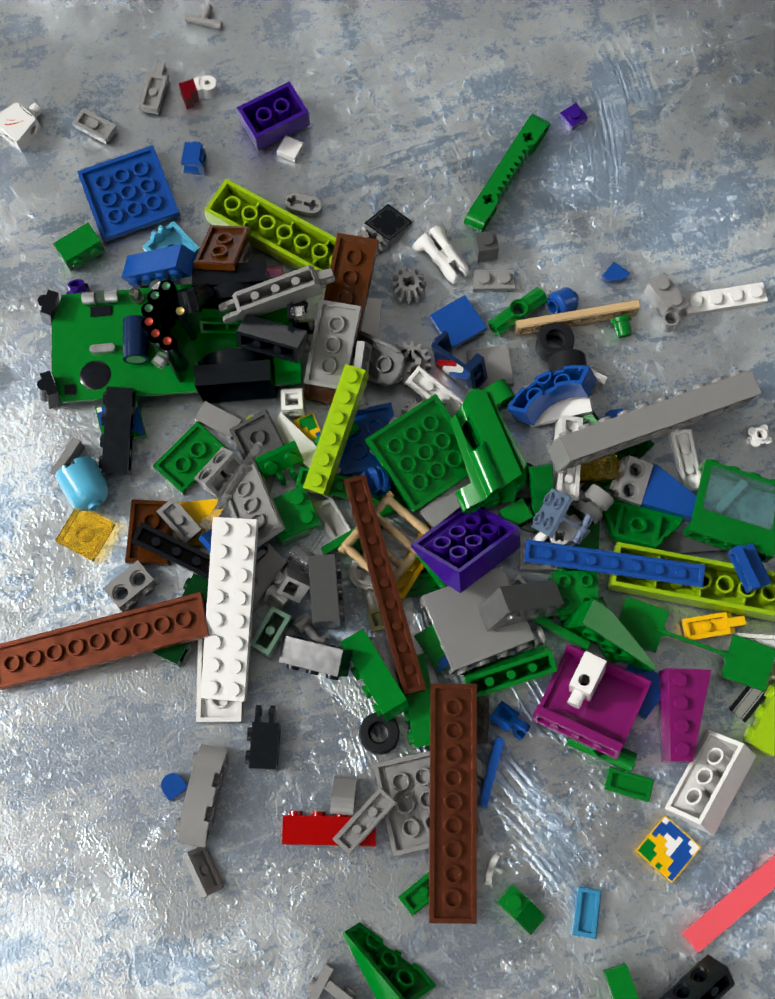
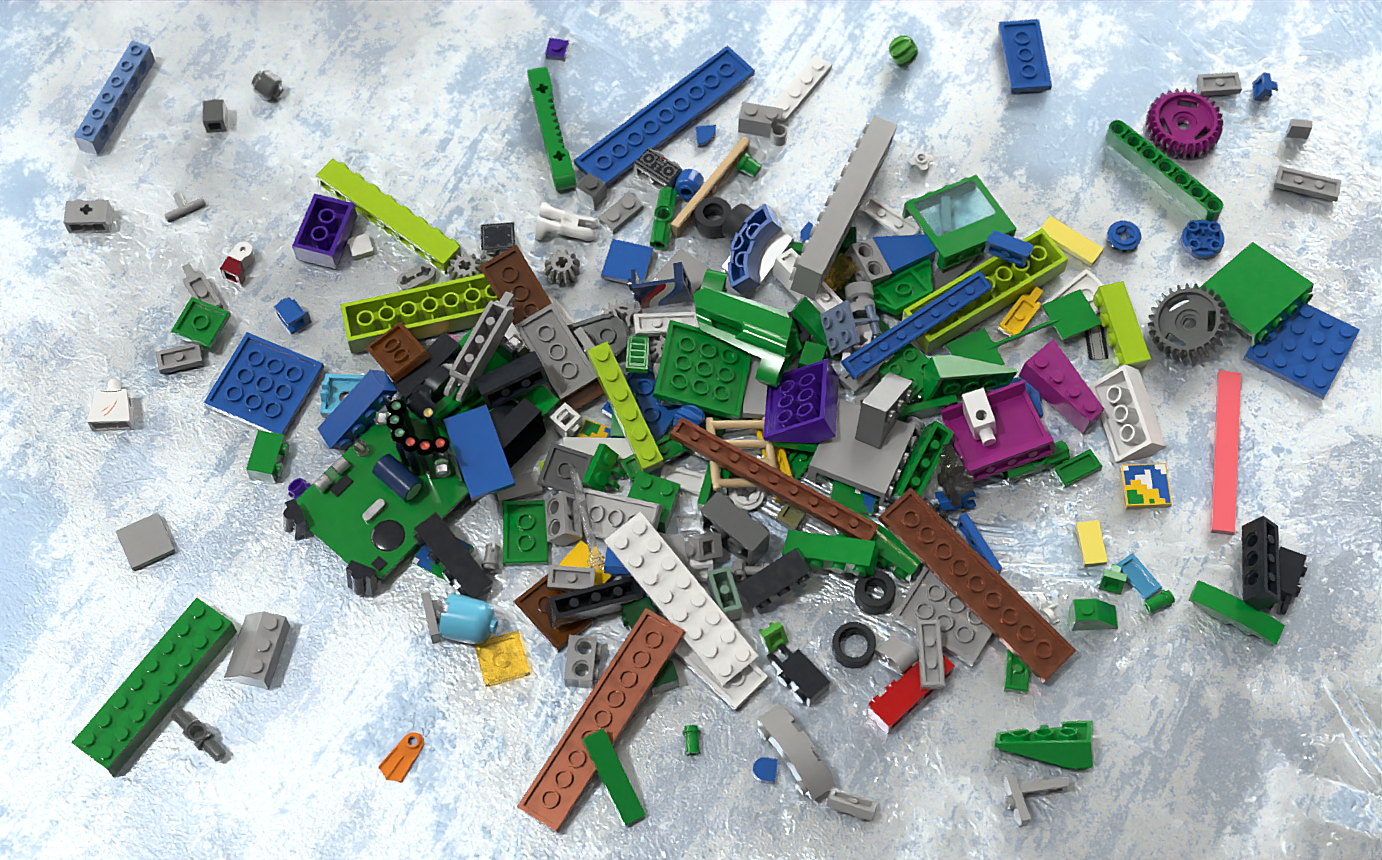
camera: 45 degrees left, 10 degrees down
none -> green tile [171,297,231,350]
none -> lime brick [316,158,462,274]
none -> blue tile [444,405,515,501]
none -> light grey gear [447,252,483,281]
none -> light grey pin [481,543,500,574]
none -> blue plate [574,45,755,187]
none -> green tile [581,728,646,826]
none -> green slope [625,335,649,373]
none -> brick [633,147,682,191]
none -> green pin [682,725,701,756]
none -> bright green tile [759,621,789,653]
none -> black tyre [832,622,876,669]
none -> clear smoke piece [937,444,974,506]
none -> light yellow tile [1075,520,1108,567]
none -> green tile [1098,564,1127,595]
none -> green pin [1143,590,1175,614]

